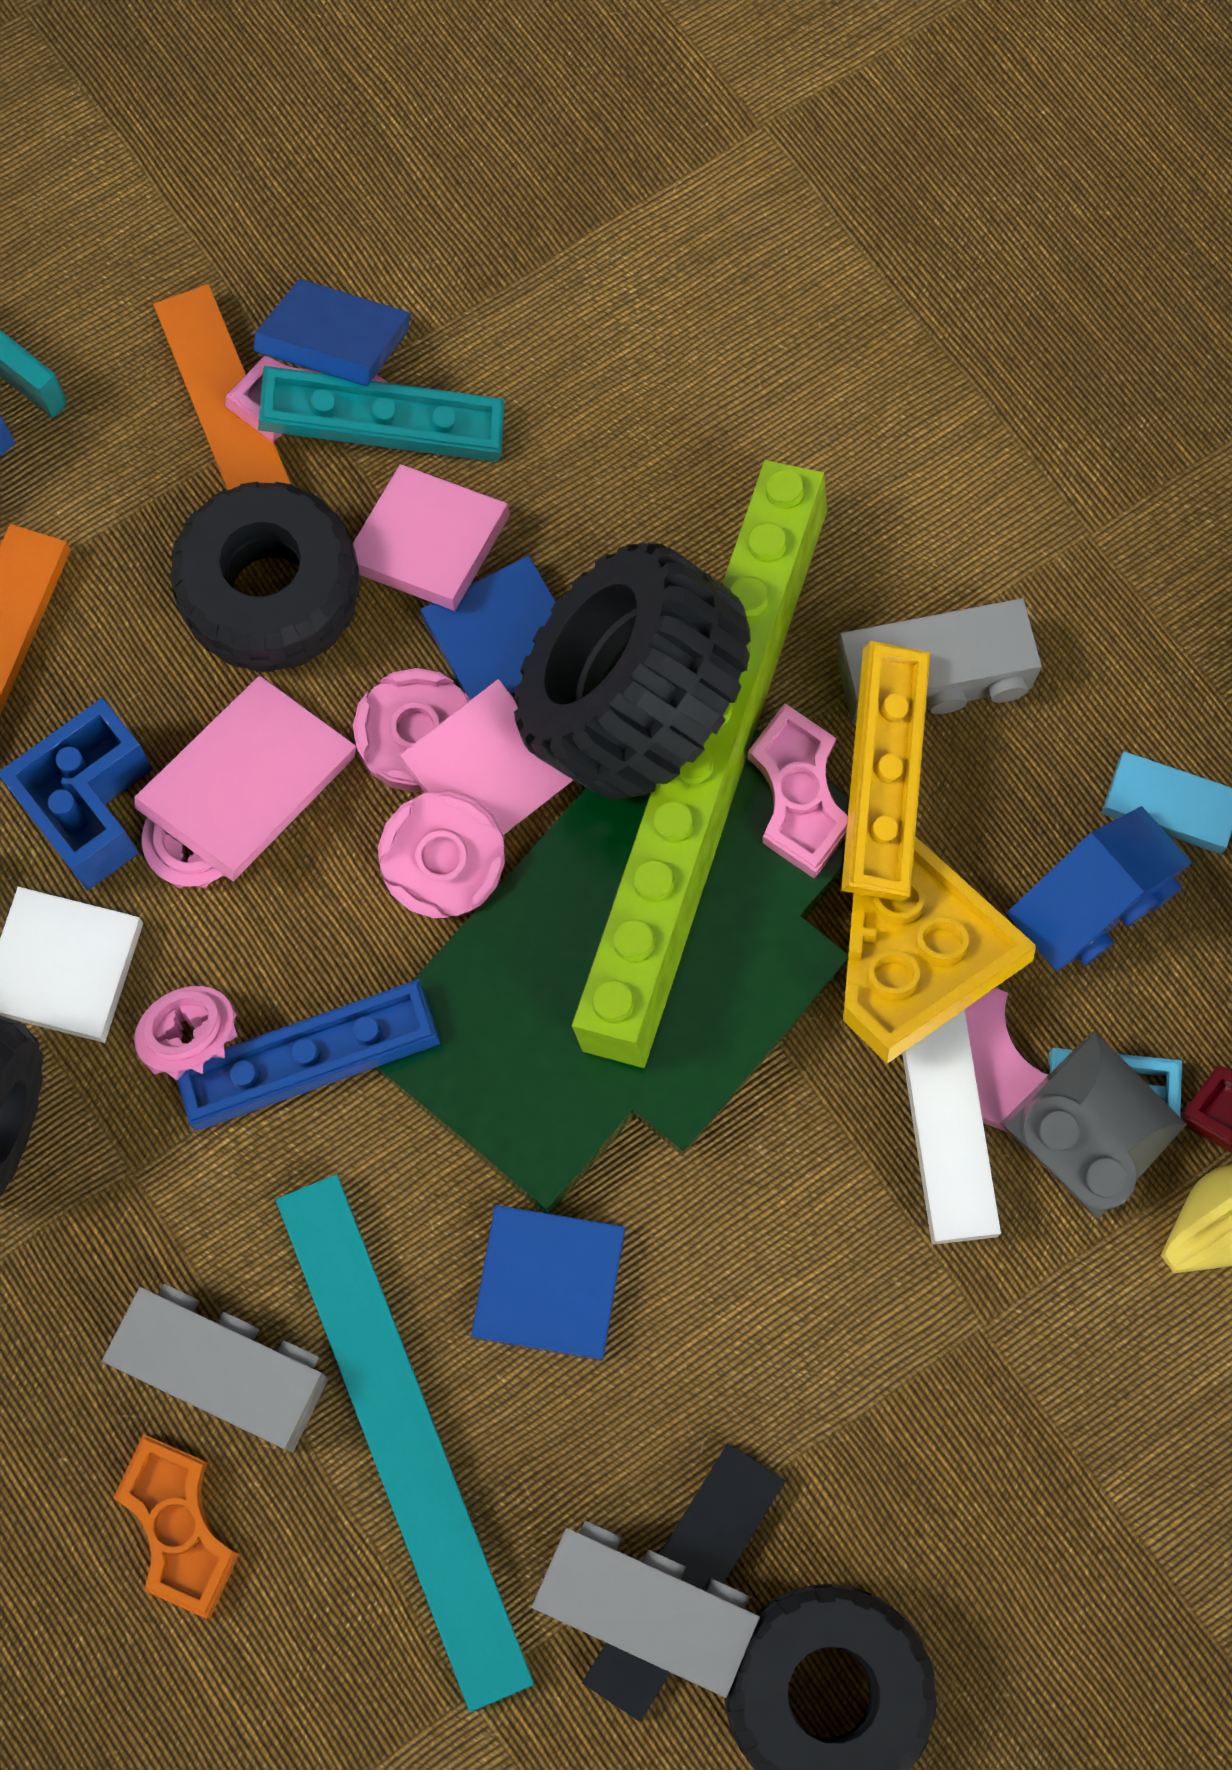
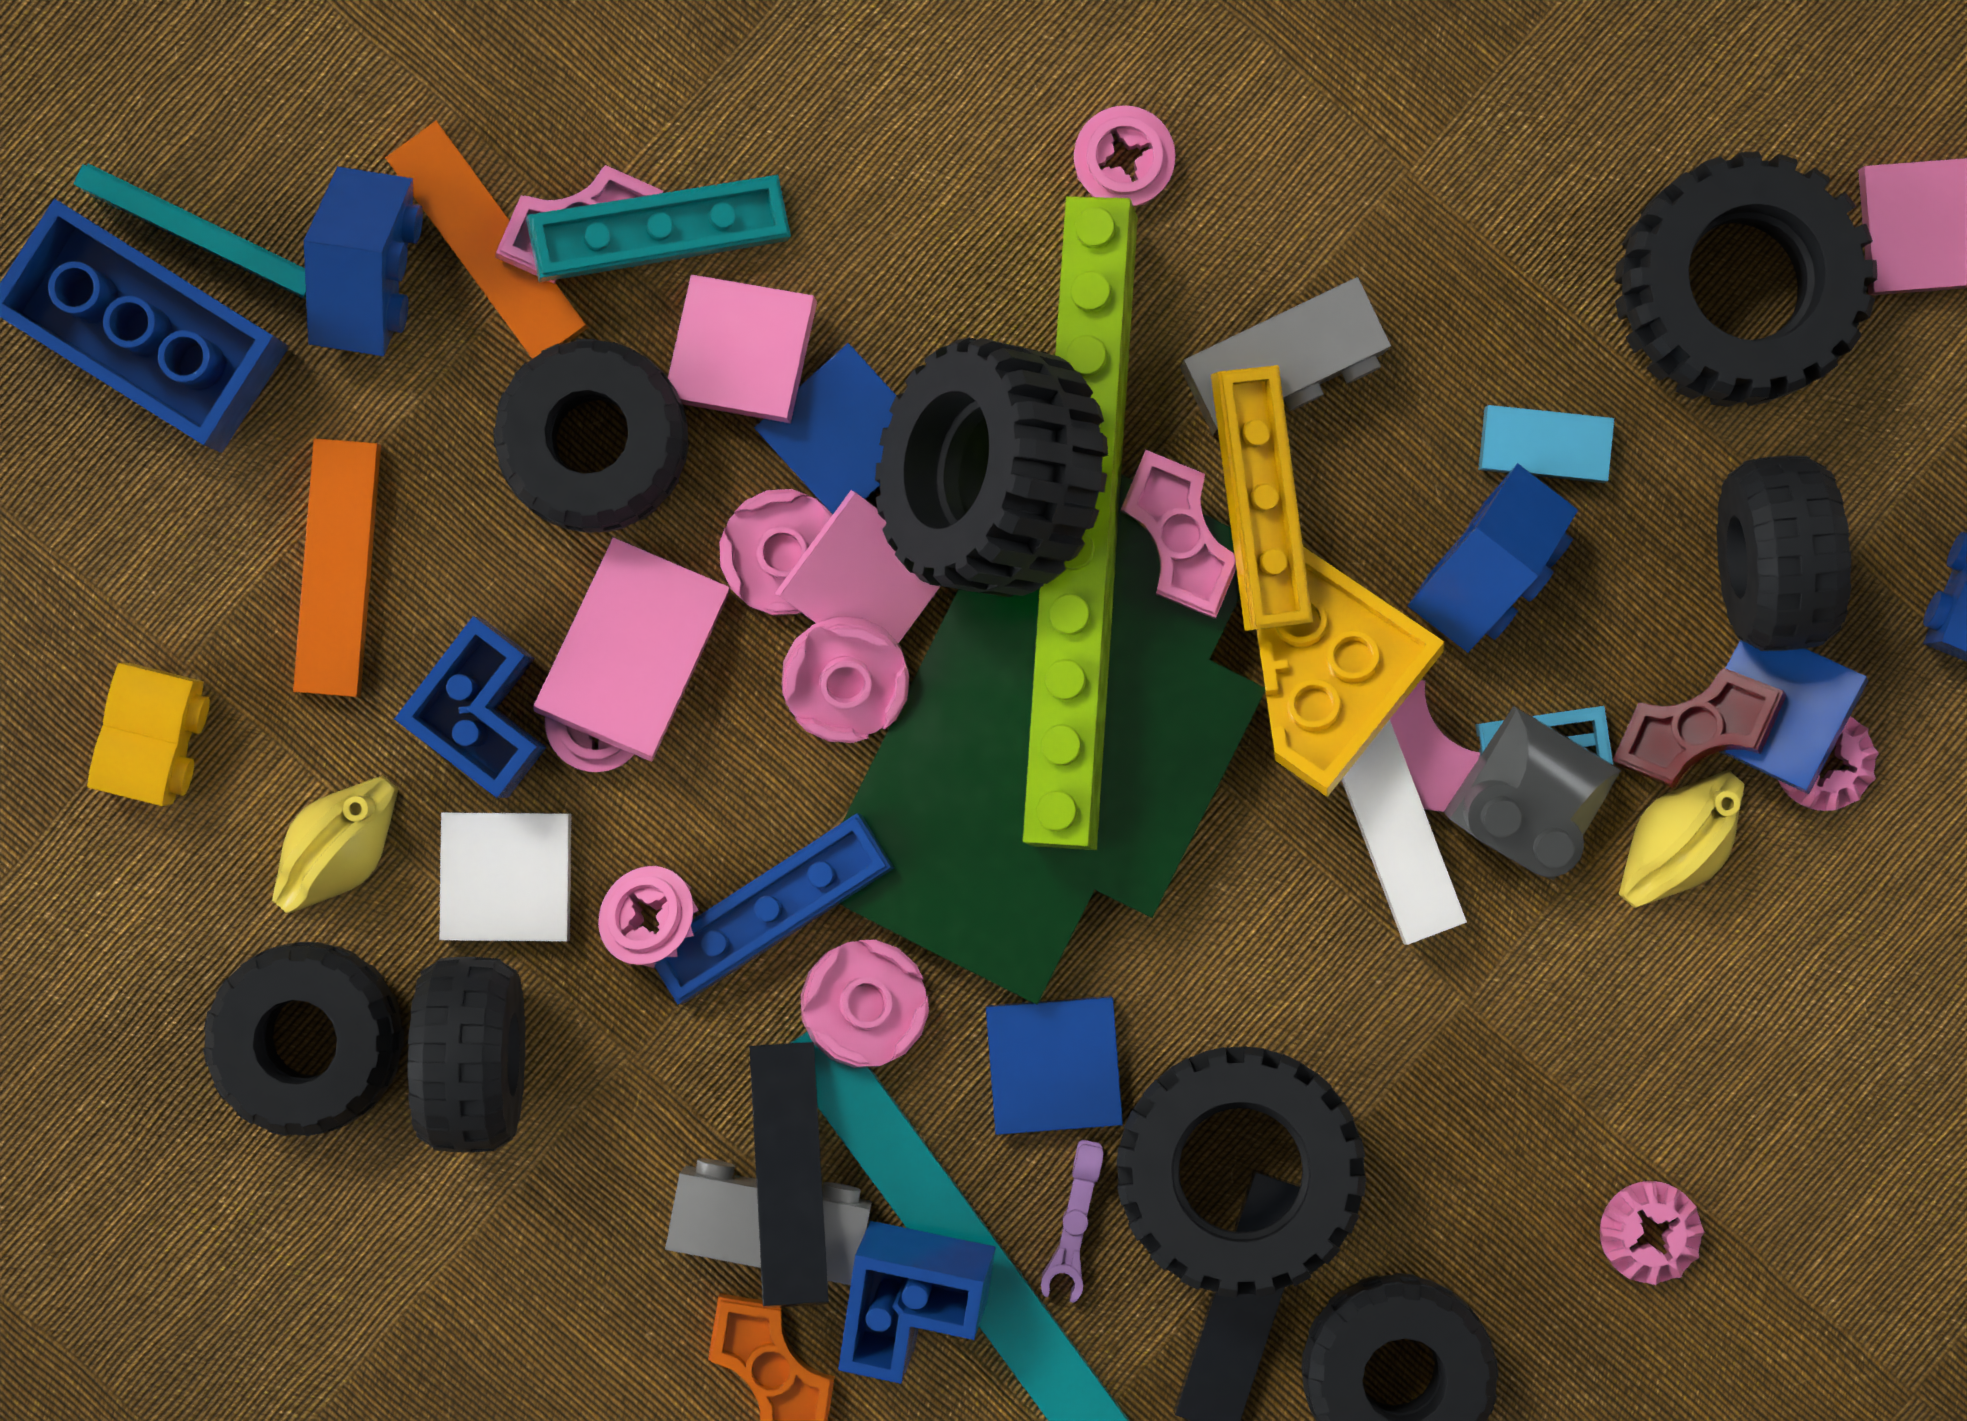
camera: 15 degrees left, 15 degrees up
blue tile [254,279,410,386] -> none
light grey brick [531,1521,760,1698] -> none
none -> blue brick [304,166,423,356]
none -> black tile [749,1042,829,1308]
none -> bright pink tile [800,940,929,1068]
none -> blue brick [838,1221,996,1384]
none -> lavender piece [1041,1140,1103,1303]
none -> bright pink gear [1074,106,1175,206]
none -> black tyre [1116,1046,1366,1298]
none -> bright pink gear [1600,1181,1705,1285]

